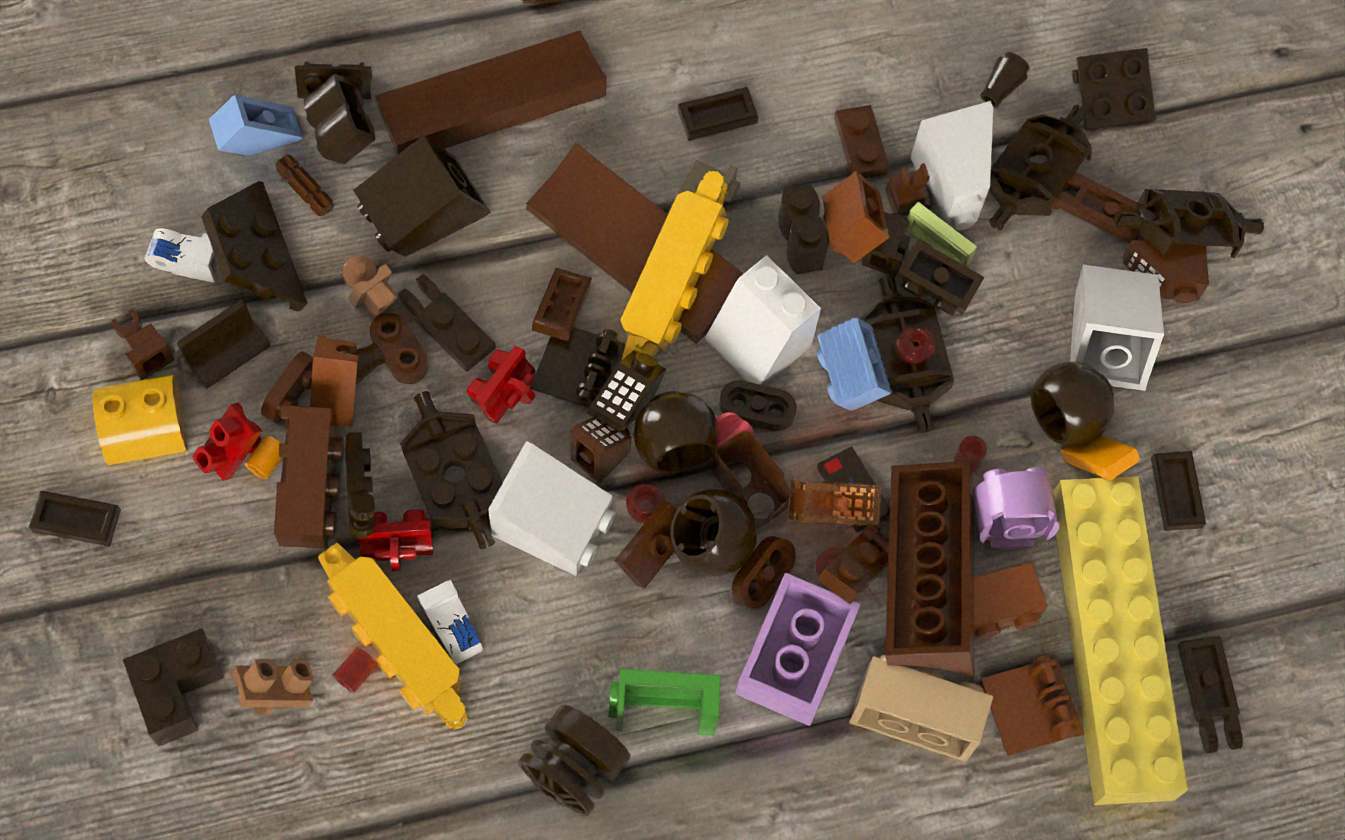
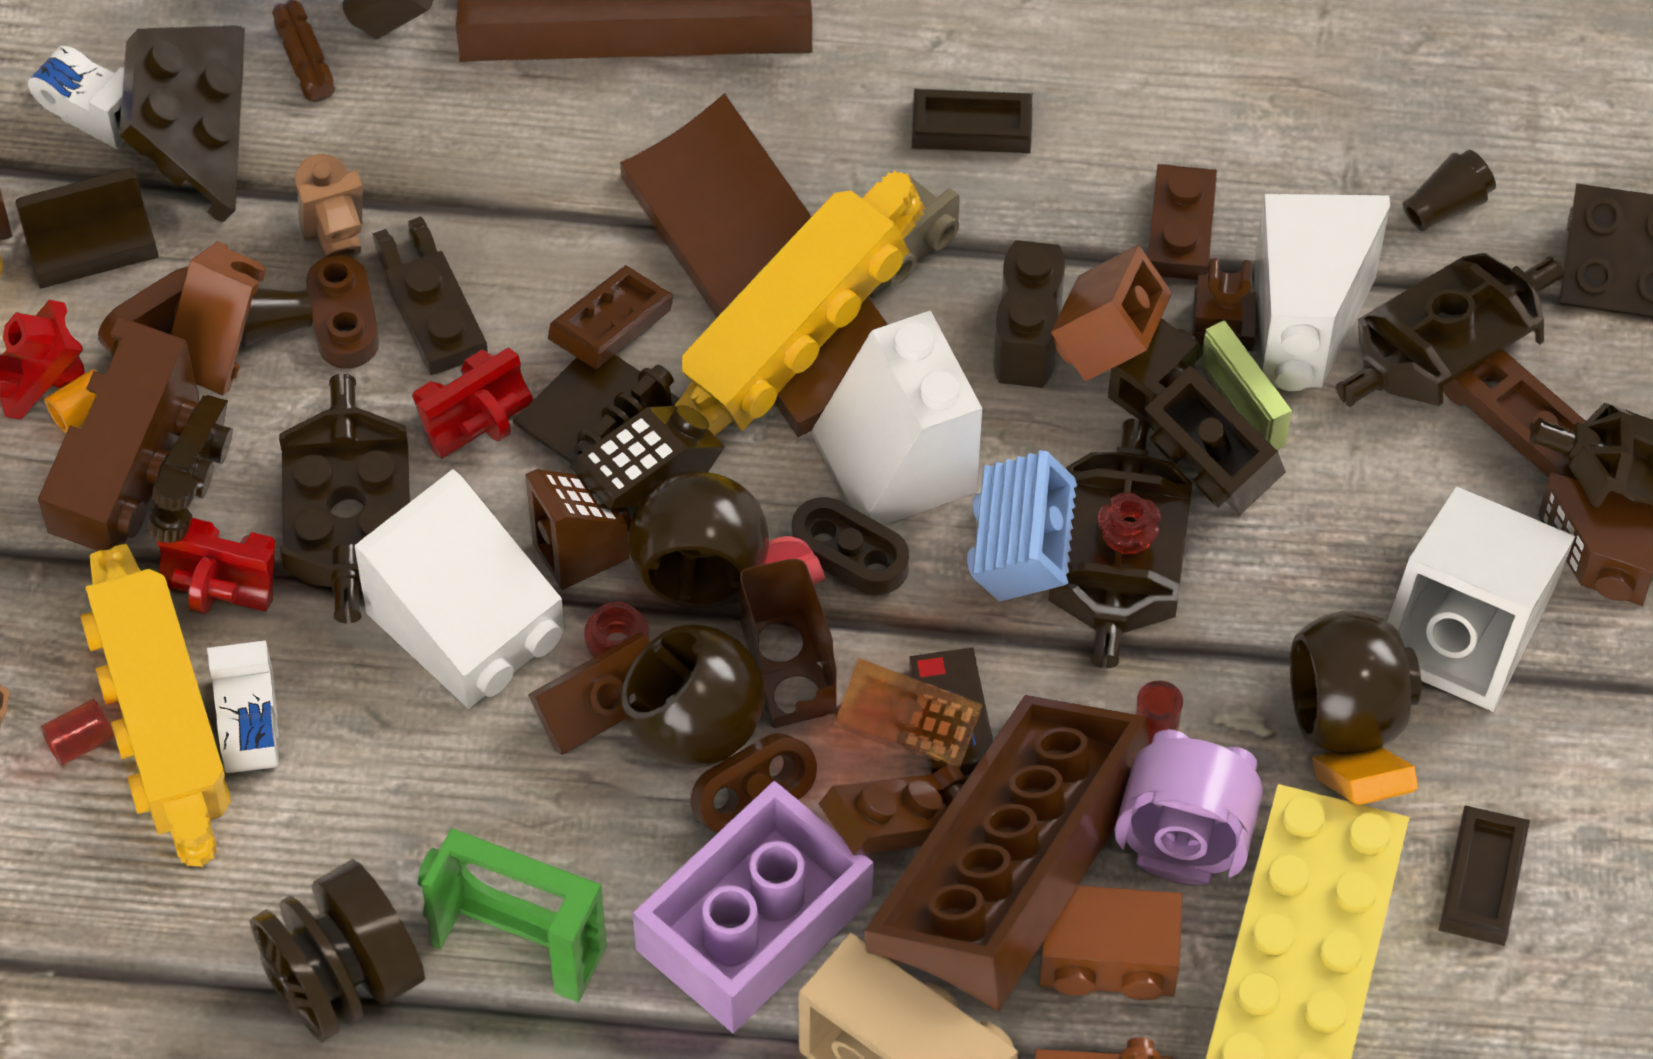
camera: 25 degrees right, 10 degrees down
dark brown slope [353,136,491,257] -> none

